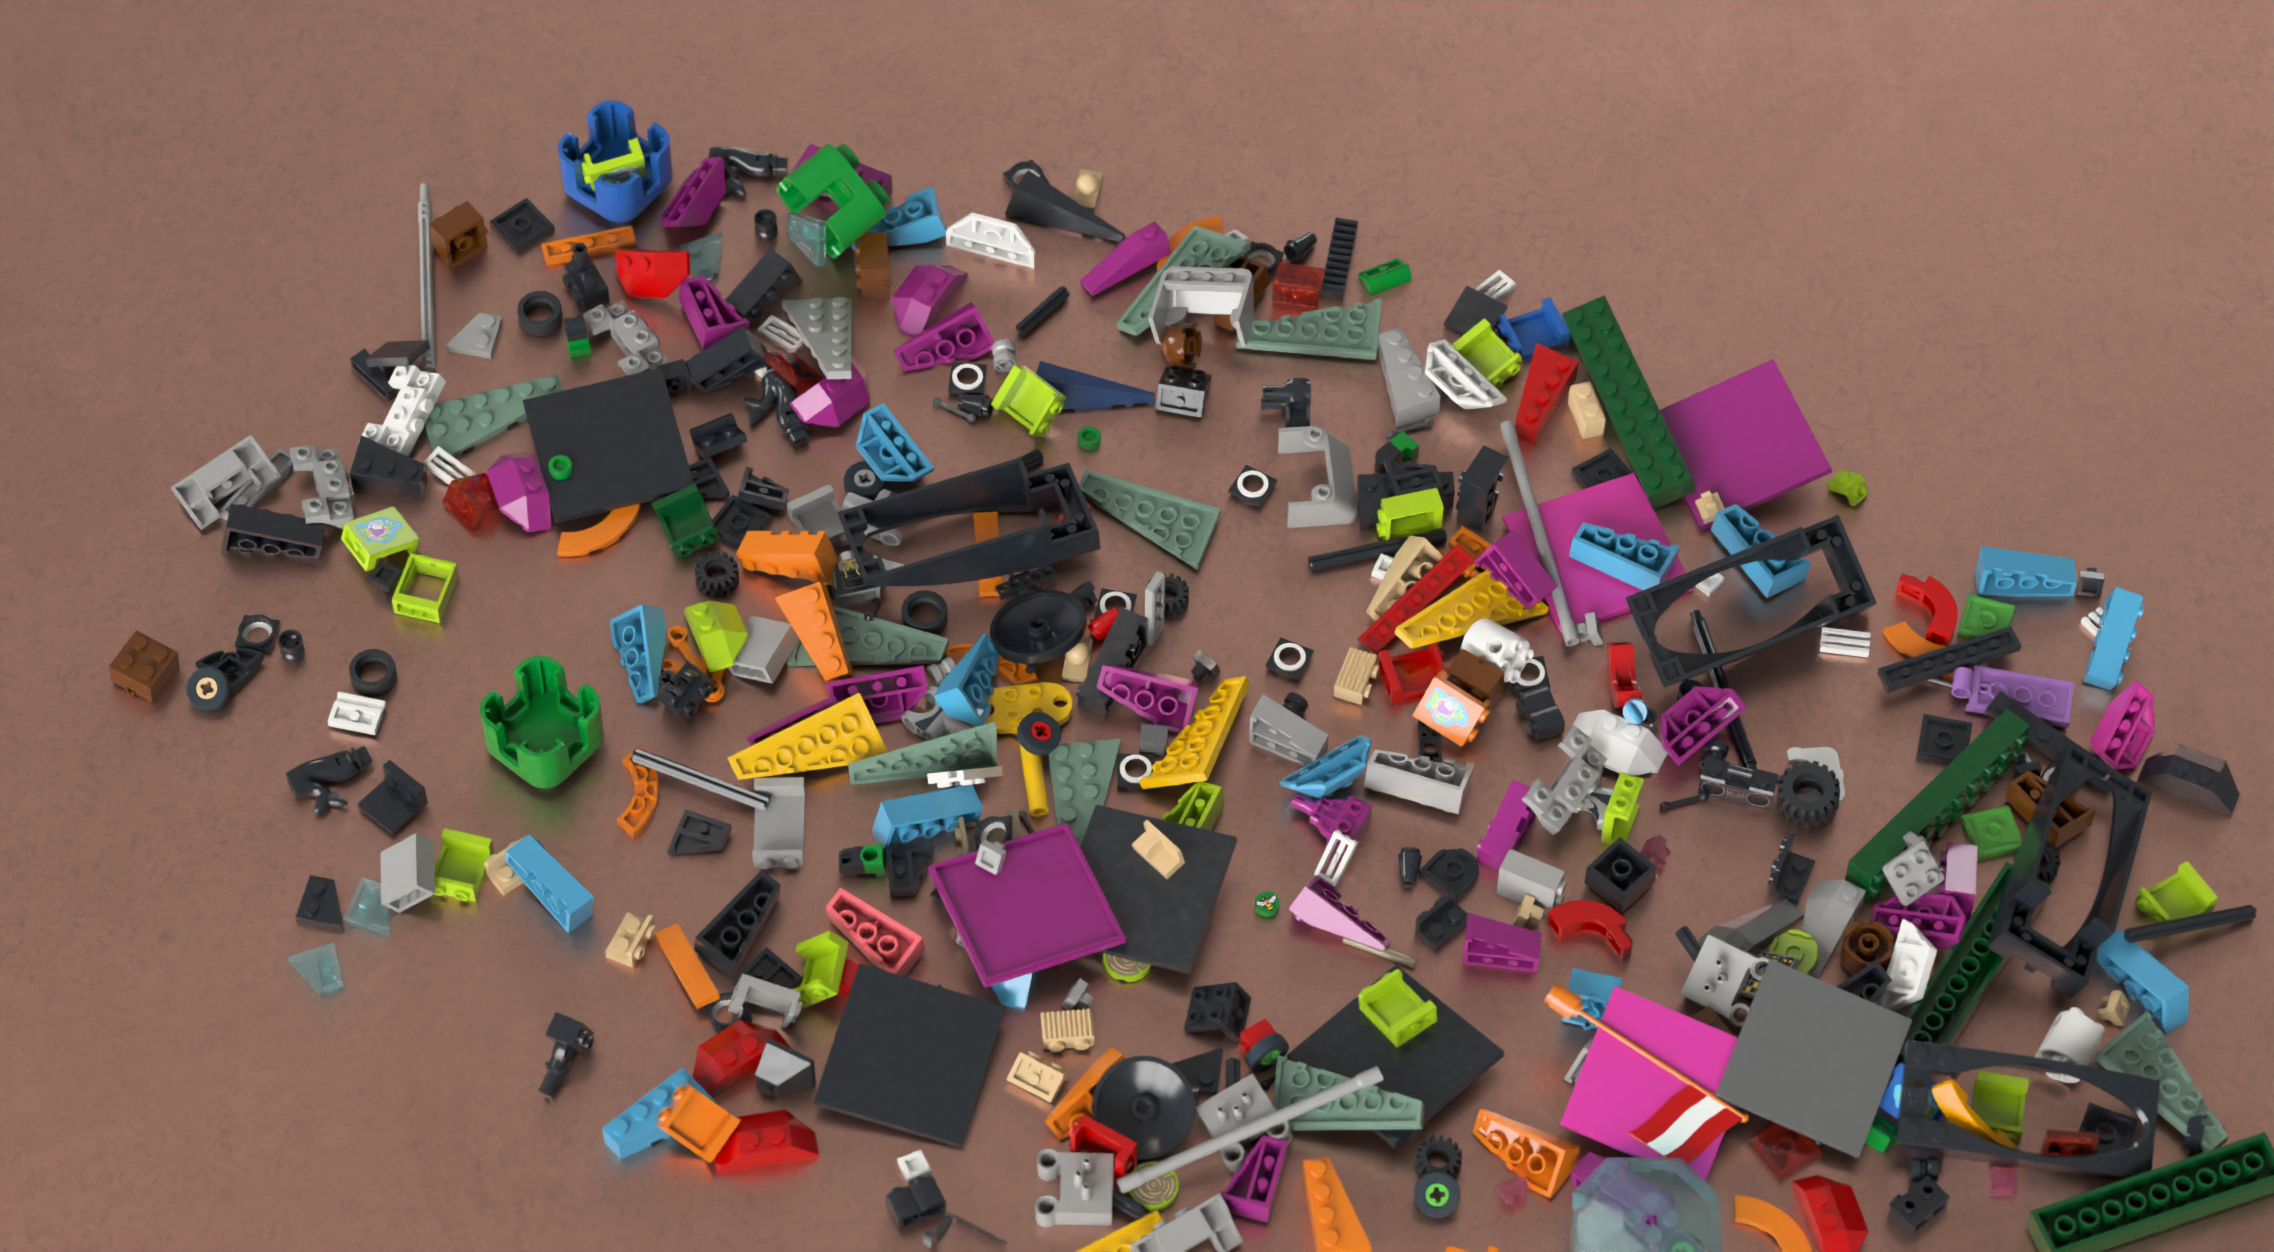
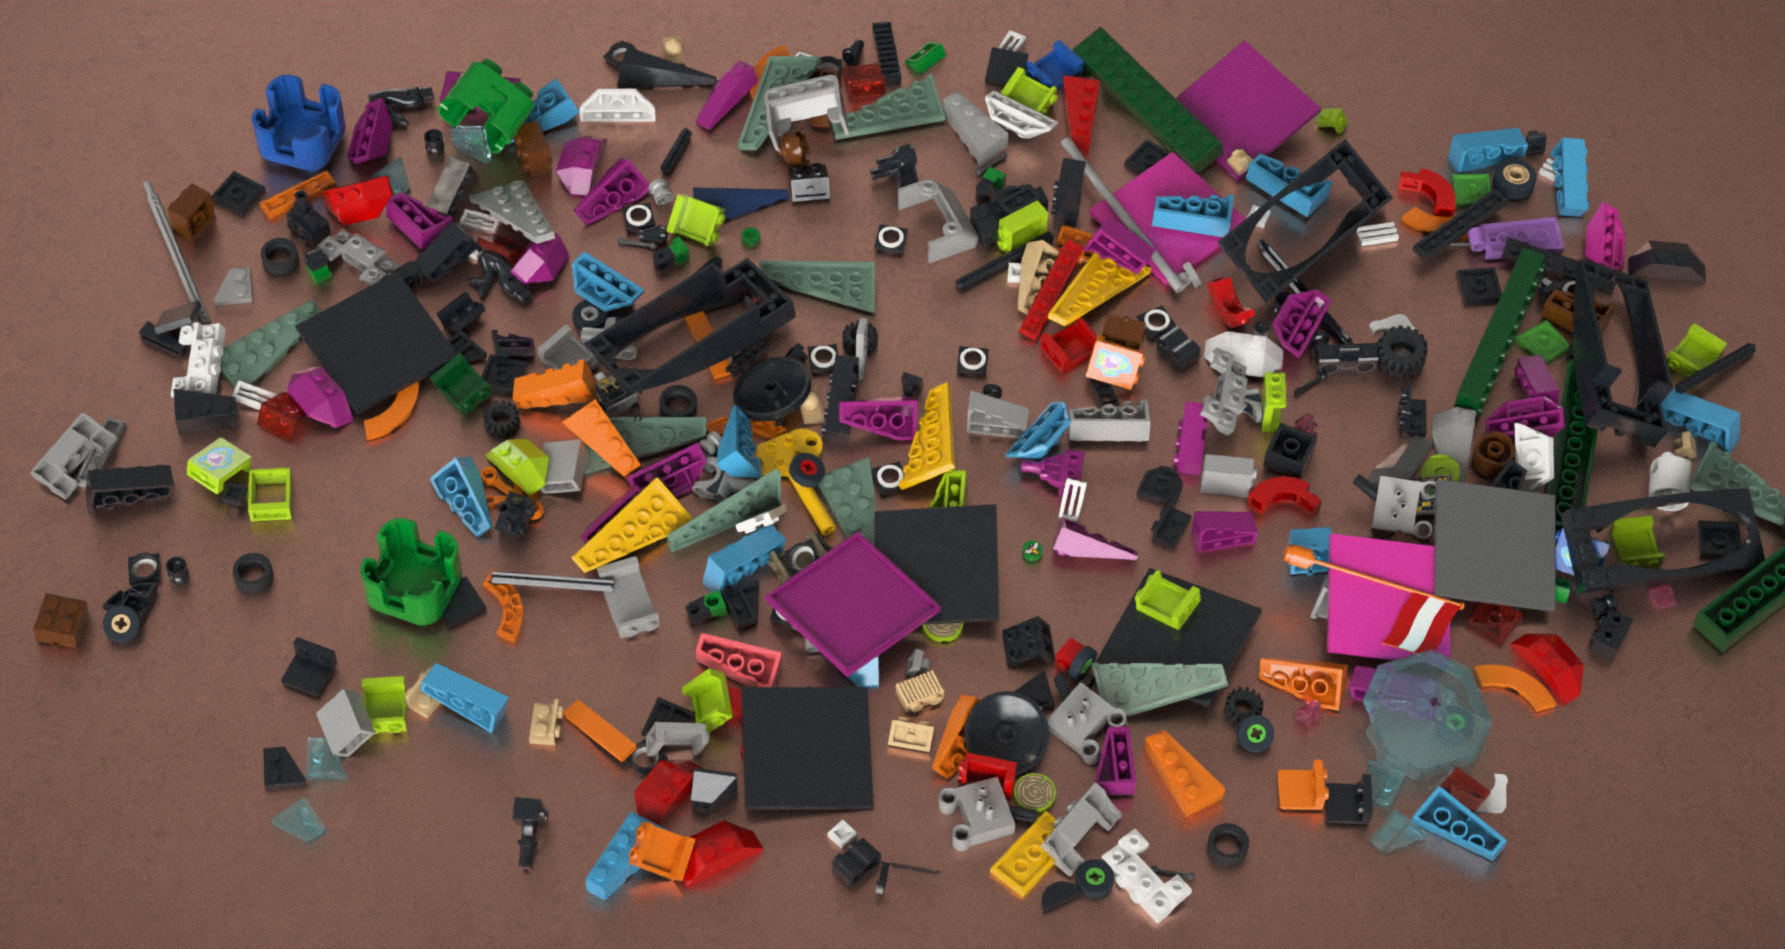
camera: 20 degrees left, 0 degrees up
black piece [285,746,372,814] -> none
light grey bracket [289,445,354,529] -> none
white plate [328,692,386,735] -> none
green tile [548,455,573,480] -> none
lime panel [581,138,646,191] -> none
black wing [667,809,732,856] -> none
black wedge [694,870,781,981] -> none
light grey tile [975,840,1007,875] -> none
red cone [1087,607,1119,641] -> none
light grey piece [1116,1066,1383,1194] -> none
tan panel [1132,820,1185,879] -> none
dark grey piece [1139,723,1169,757] -> none
tan brick [1334,647,1380,705] -> none
dark tan bar [1343,937,1417,968] -> none
black cone [1398,847,1423,886] -> none
white cylinder [1461,618,1534,683] -> none
tan tile [1513,894,1544,928] -> none
tan brick [1568,381,1606,439] -> none
tile [1623,698,1648,724] -> none
light grey bracket [1882,831,1945,906] -> none
light orange slope [1931,1079,2015,1149] -> none
clear red tile [2039,1129,2099,1155] -> none
none -> black tile [442,576,487,628]
none -> leg [653,236,690,272]
none -> black wheel [1493,159,1537,200]

